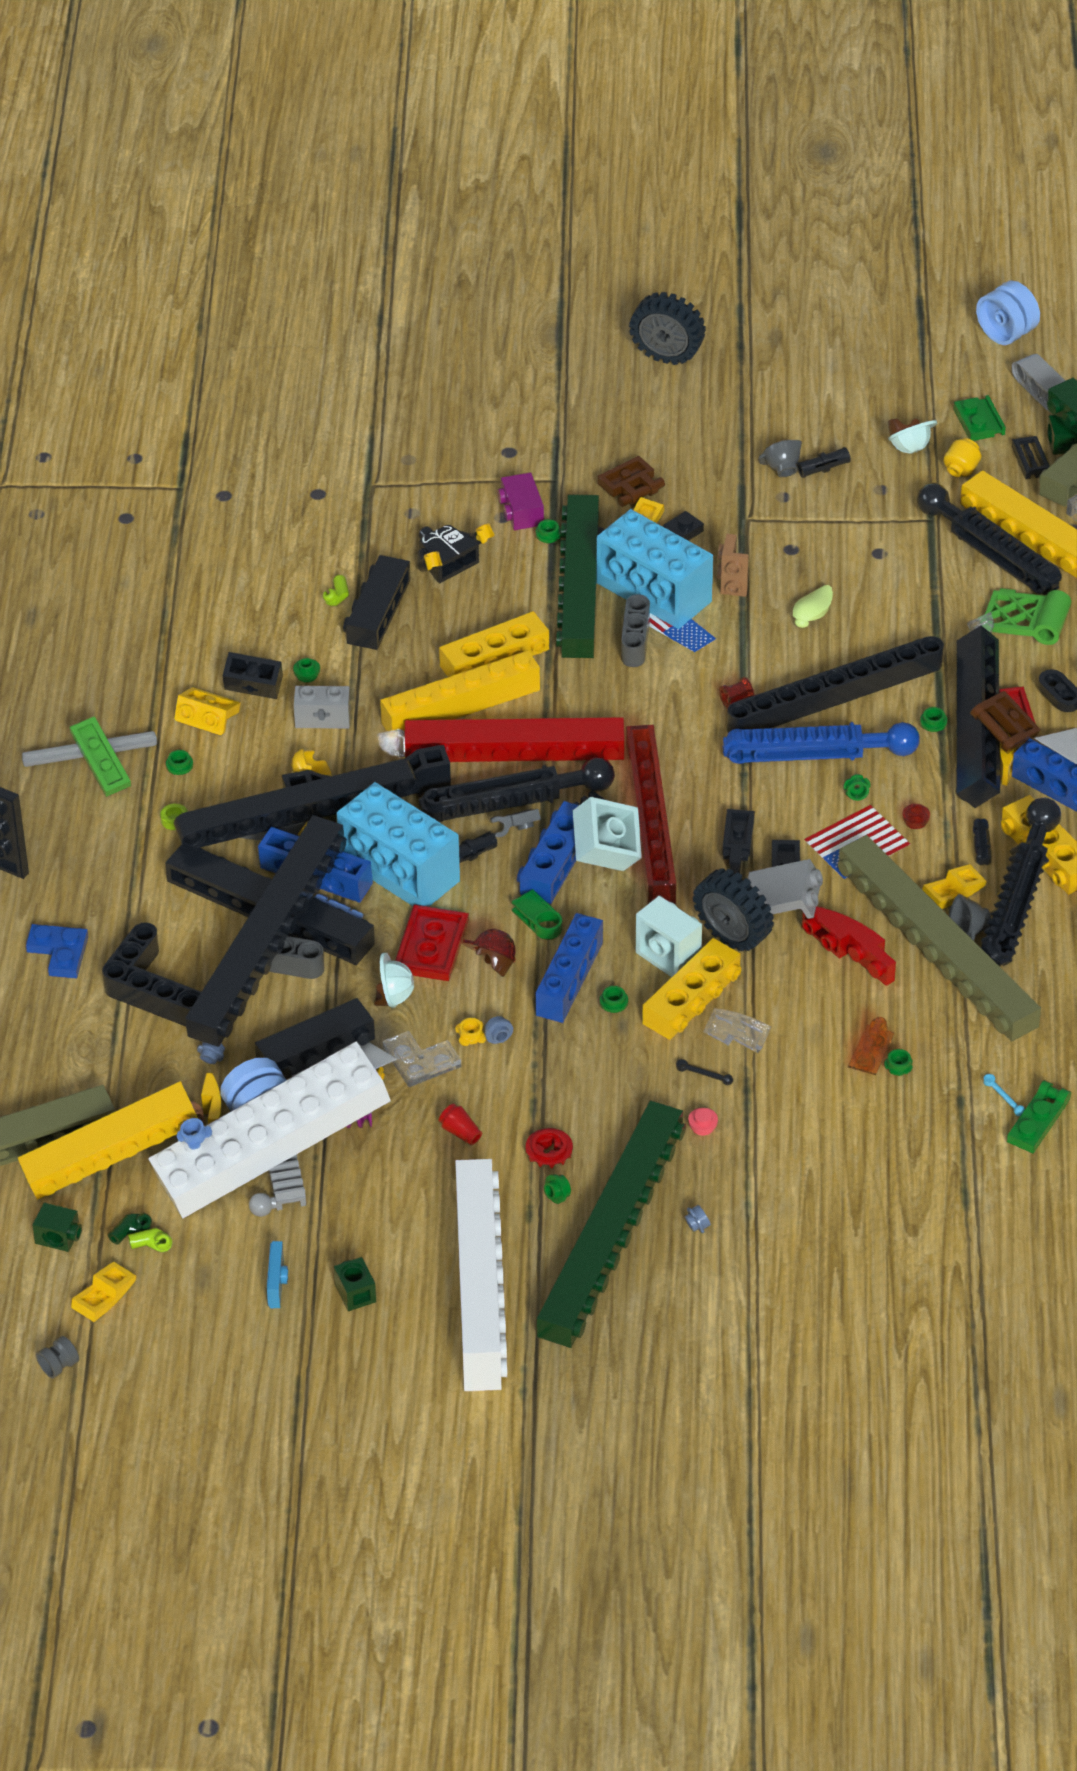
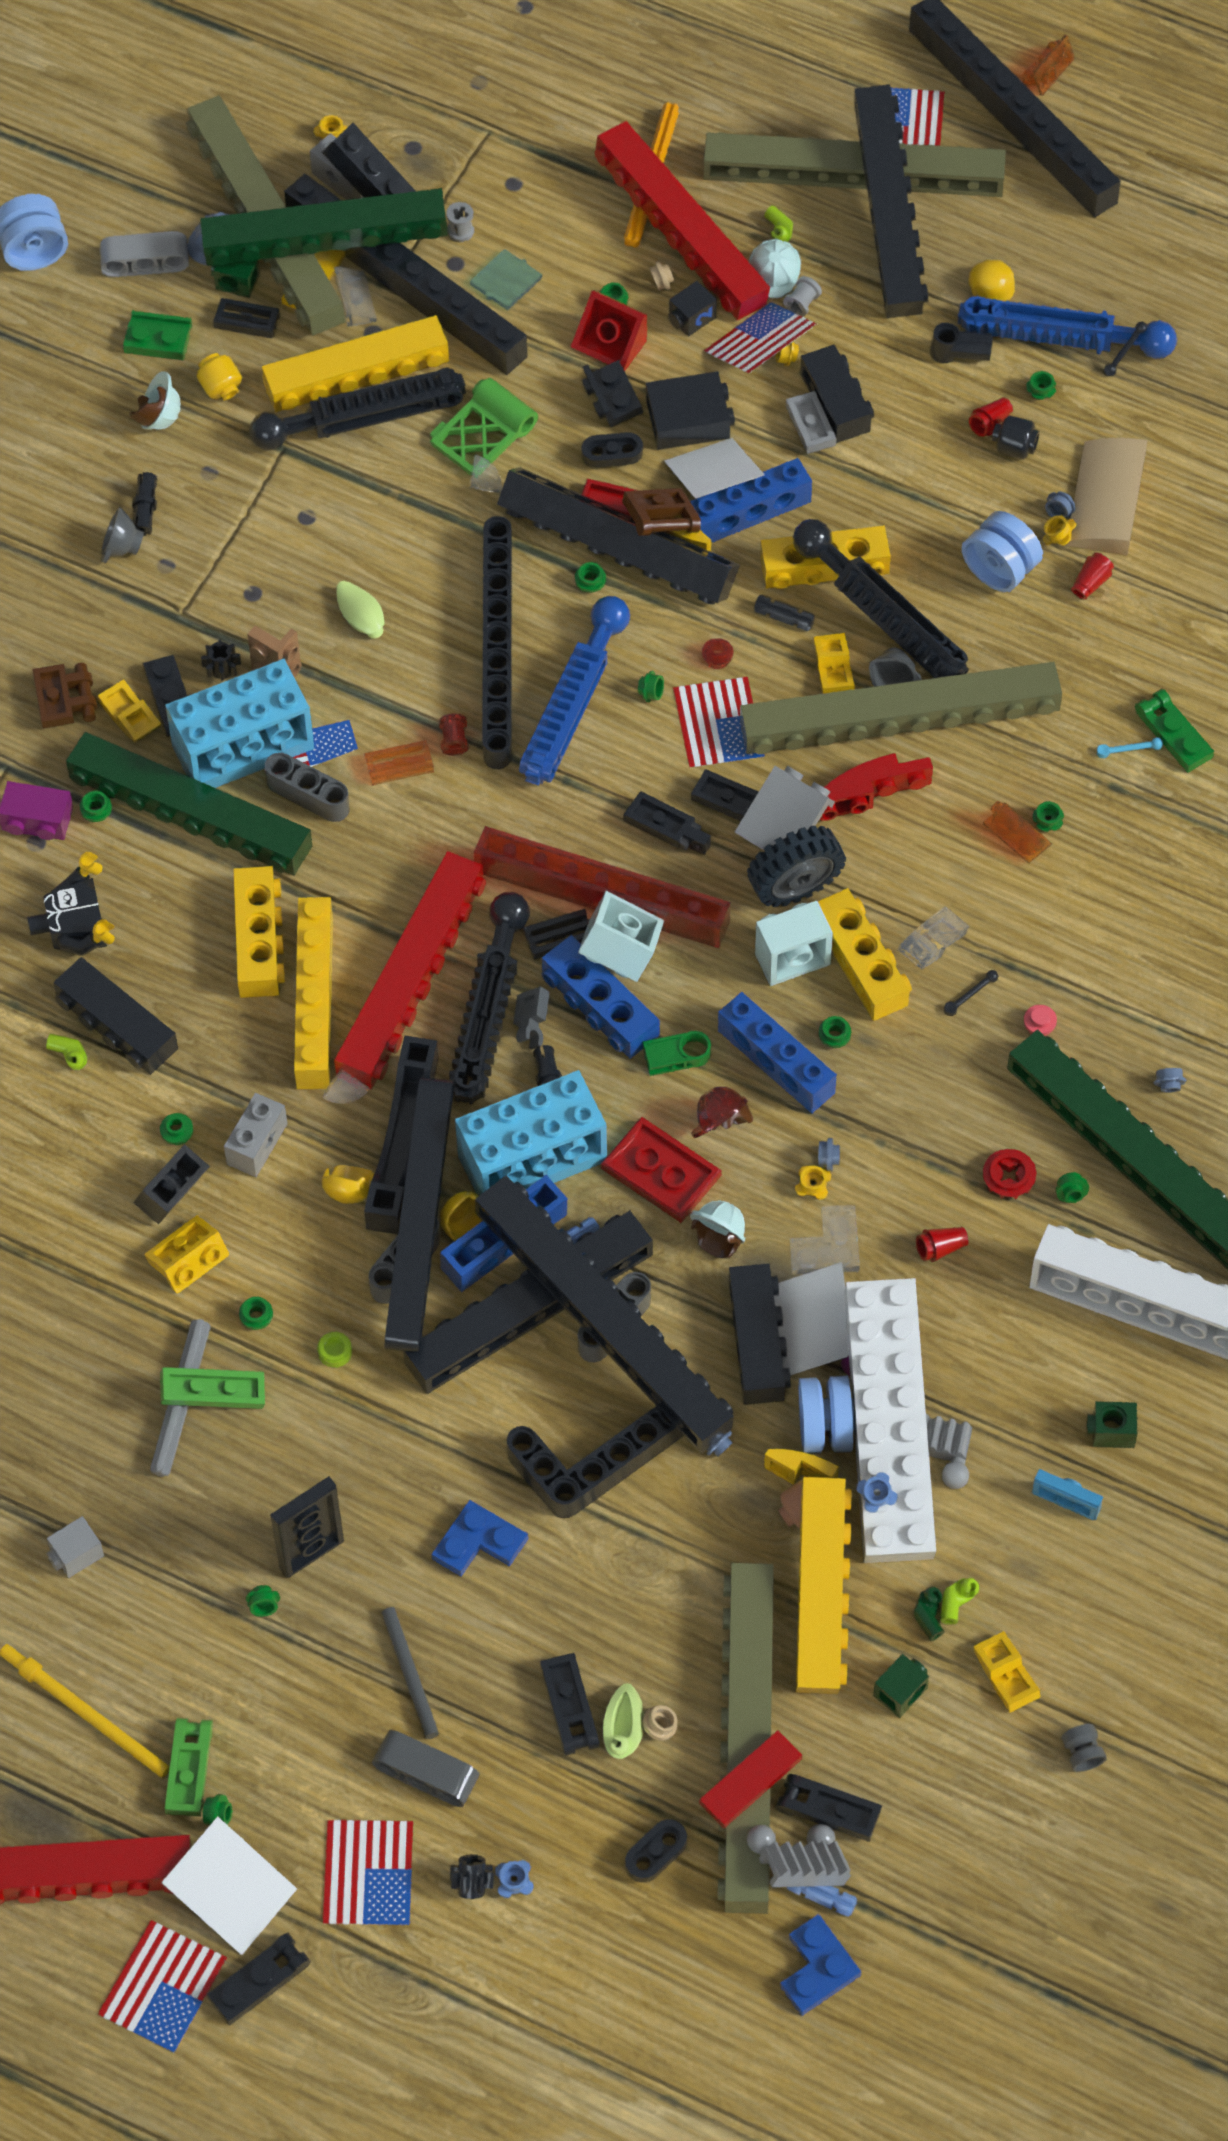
camera: 65 degrees left, 15 degrees up
none -> black gear [201,640,241,681]
none -> clear orange tile [364,740,434,786]

